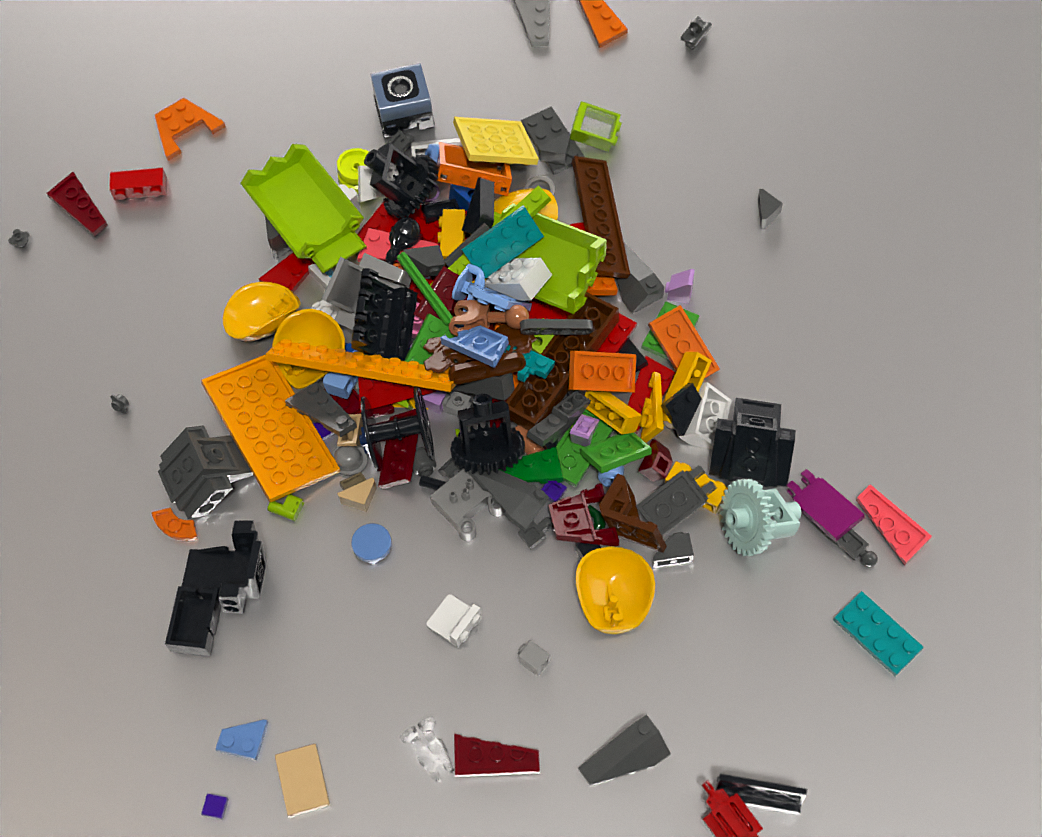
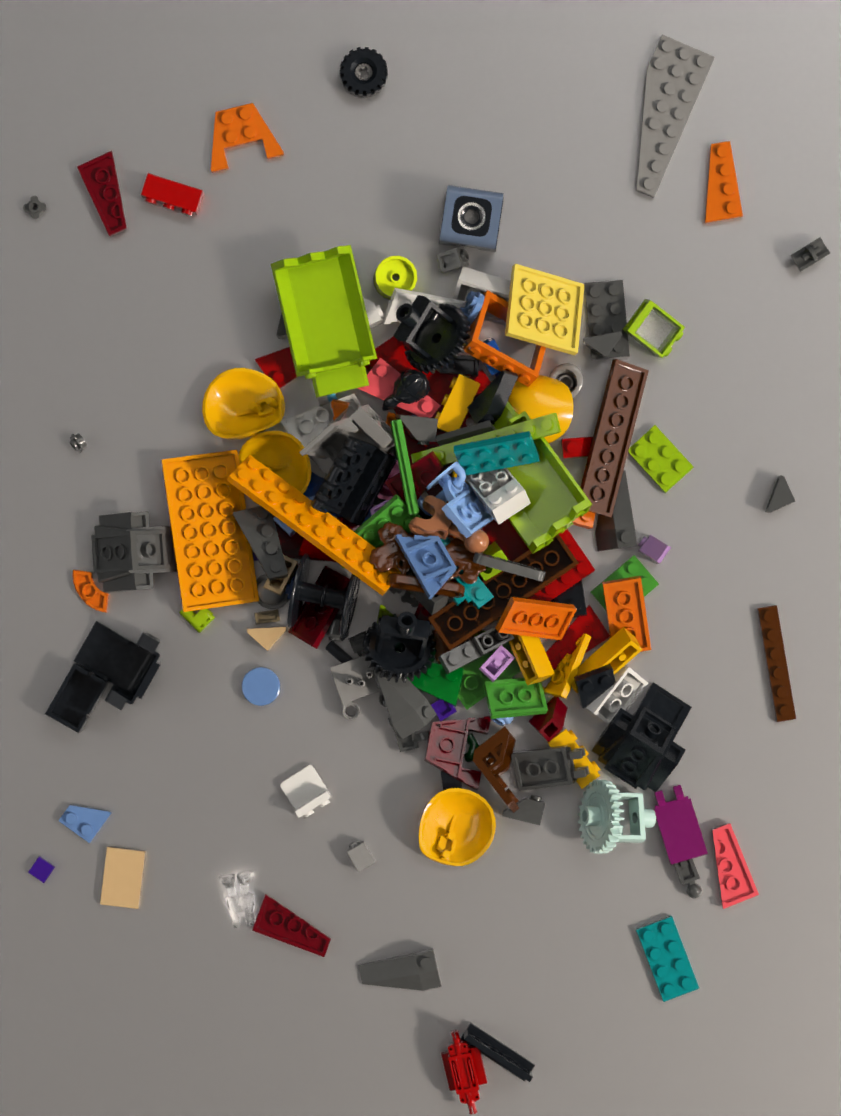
camera: 20 degrees right, 25 degrees up
none -> black bush [340,47,388,98]
none -> lime plate [628,425,694,493]
none -> reddish brown plate [757,605,796,722]

